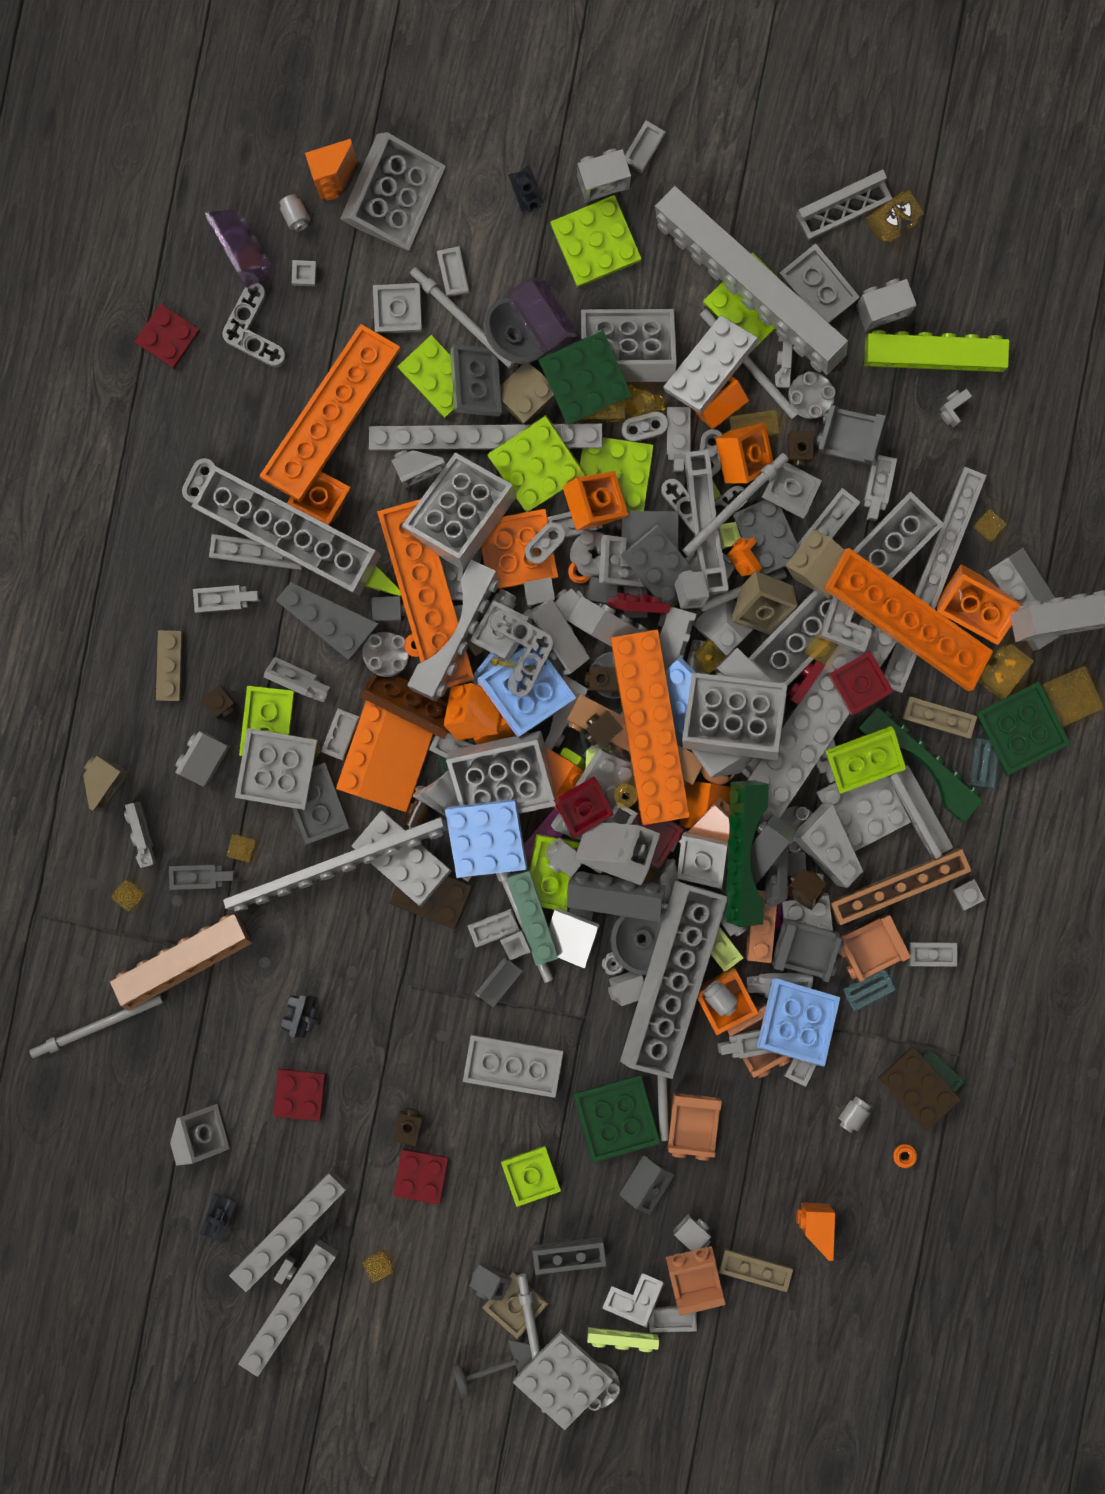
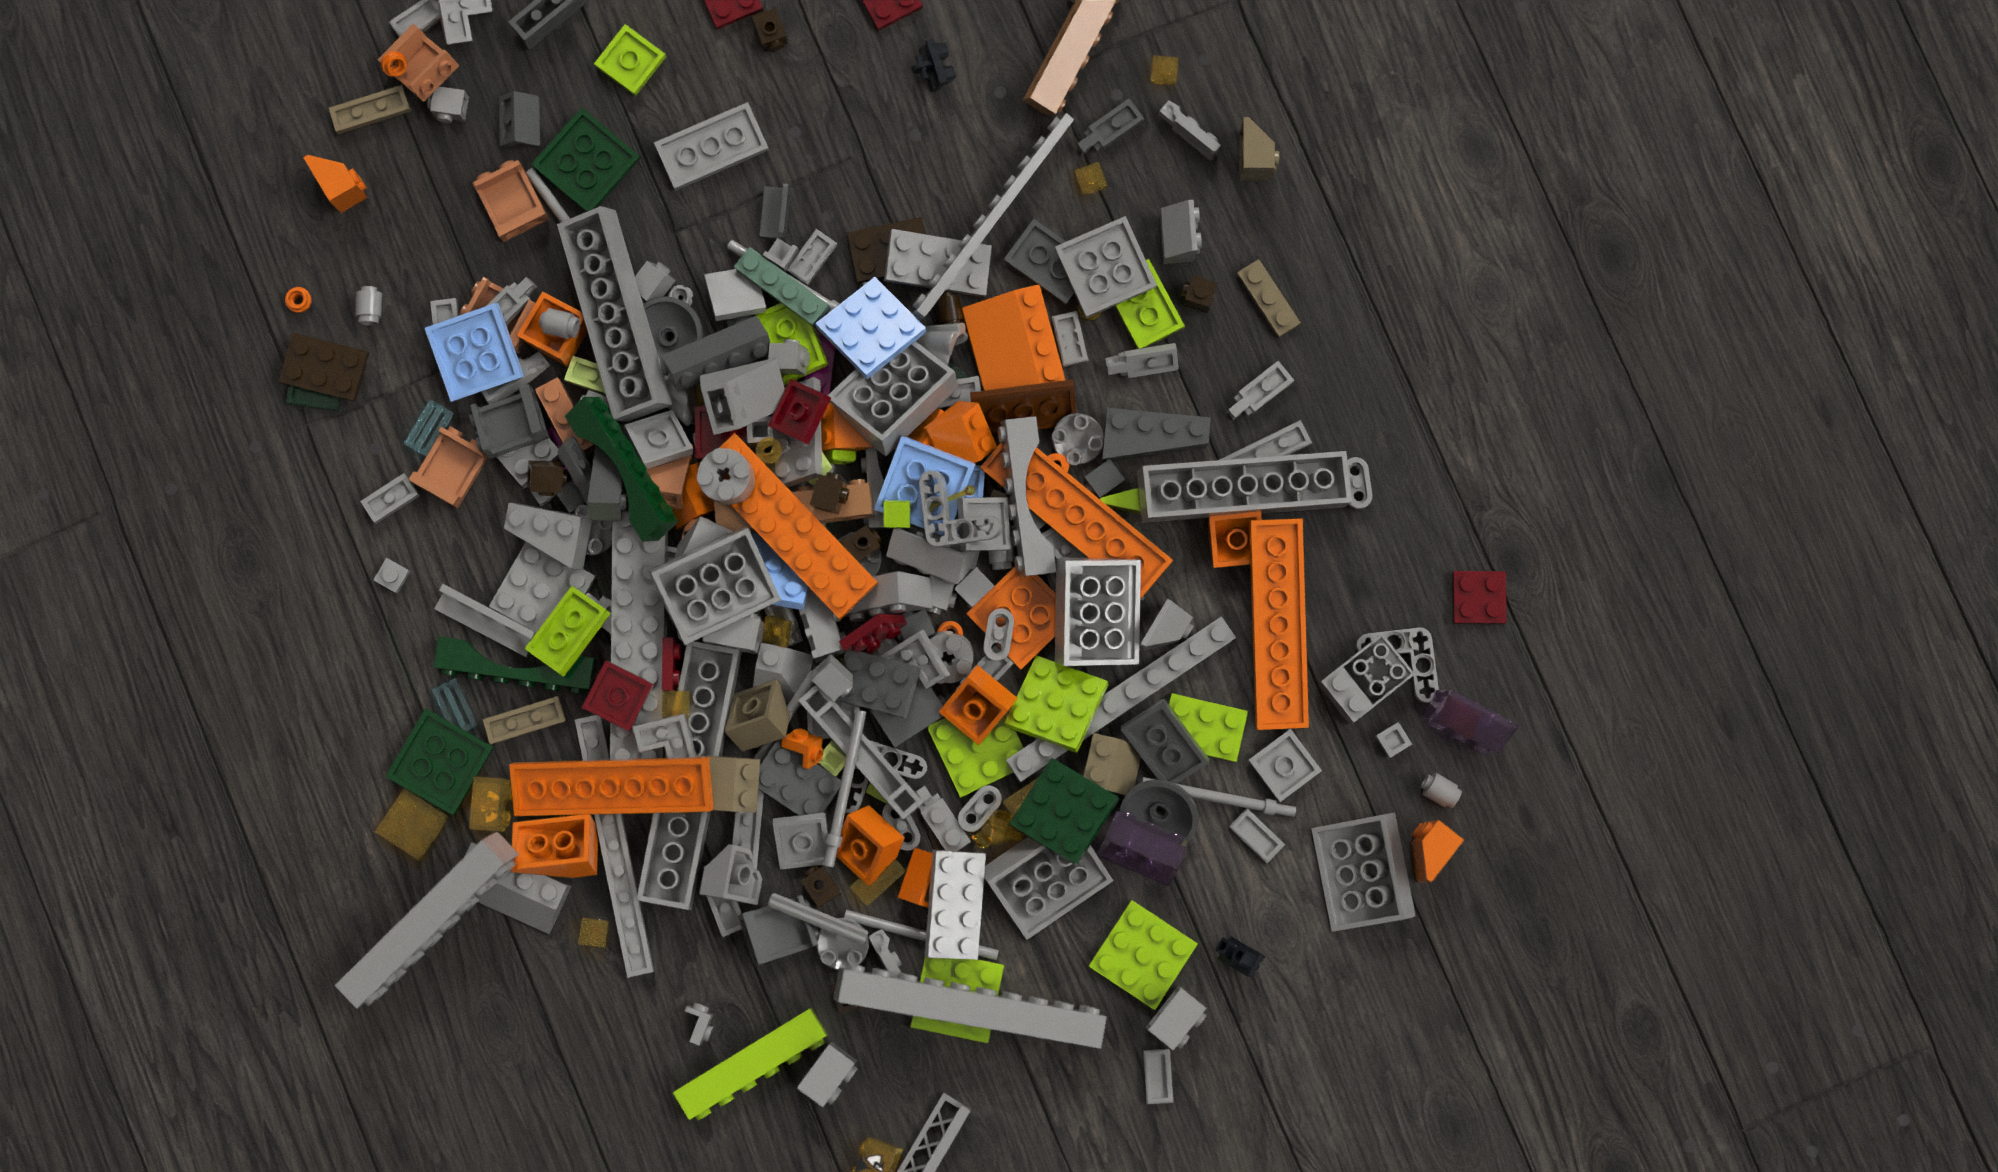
camera: 145 degrees right, 5 degrees down
light grey plate [779,243,860,323] -> none
medium nougat brick [830,849,971,925] -> none
none -> orange plate [381,51,407,77]
none -> light grey brick [697,448,755,505]
none -> light grey slope [700,844,762,905]
none -> light grey axle [768,893,868,944]
none -> lime tile [884,500,911,528]
none -> light grey slope [1318,633,1415,725]

